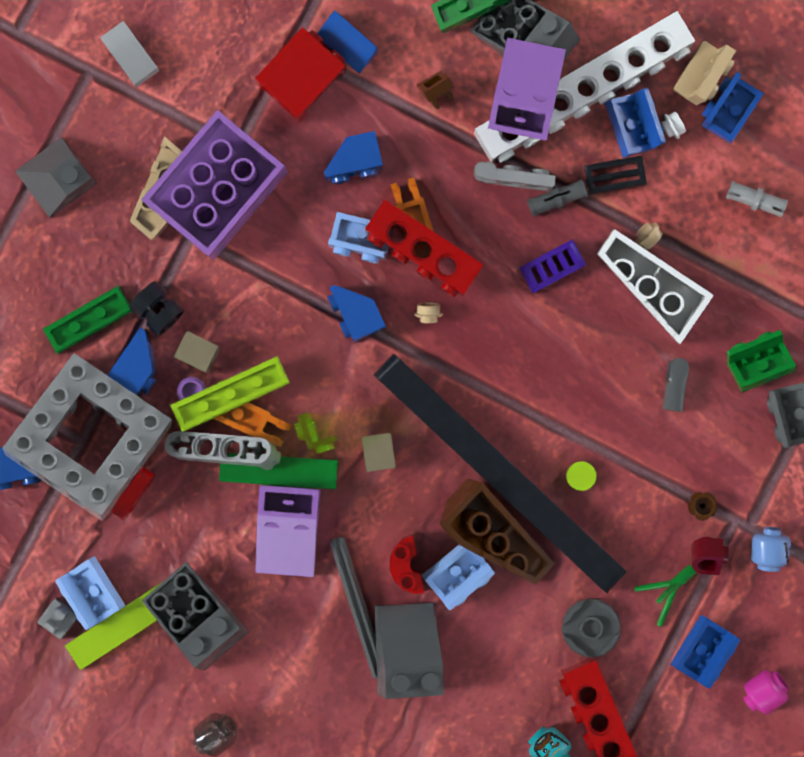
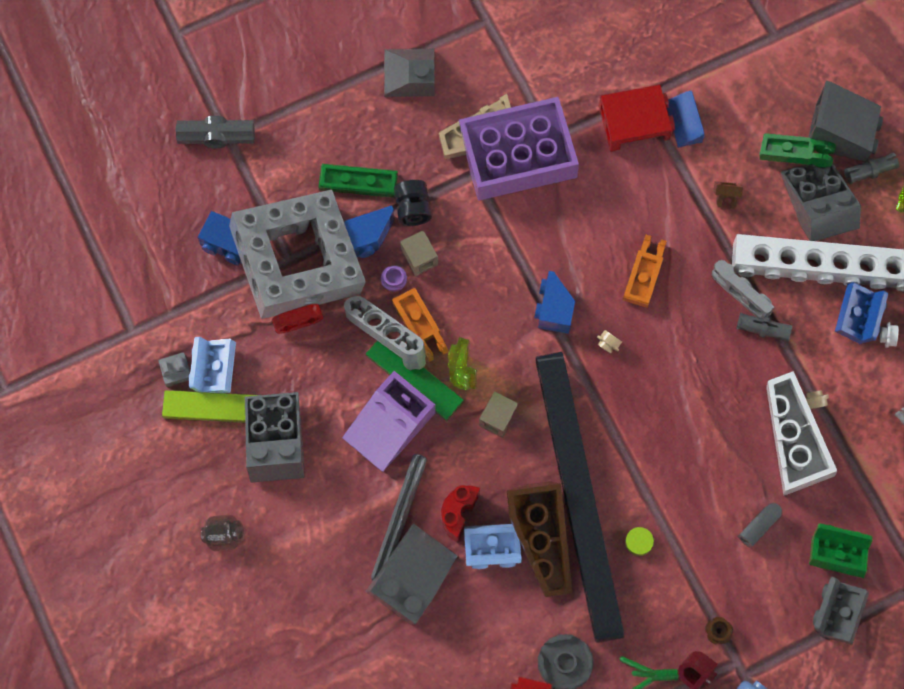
camera: 30 degrees right, 15 degrees down
light grey slope [100,21,160,87] -> none
lime tile [170,356,290,432] -> none
blue slope [324,131,383,185] -> none
light blue bracket [328,212,394,264] -> none
red brick [365,199,483,297] -> none
medium lavender slope [488,38,566,141] -> none
dark purple slope [519,239,586,294] -> none
black tile [584,155,647,195] -> none

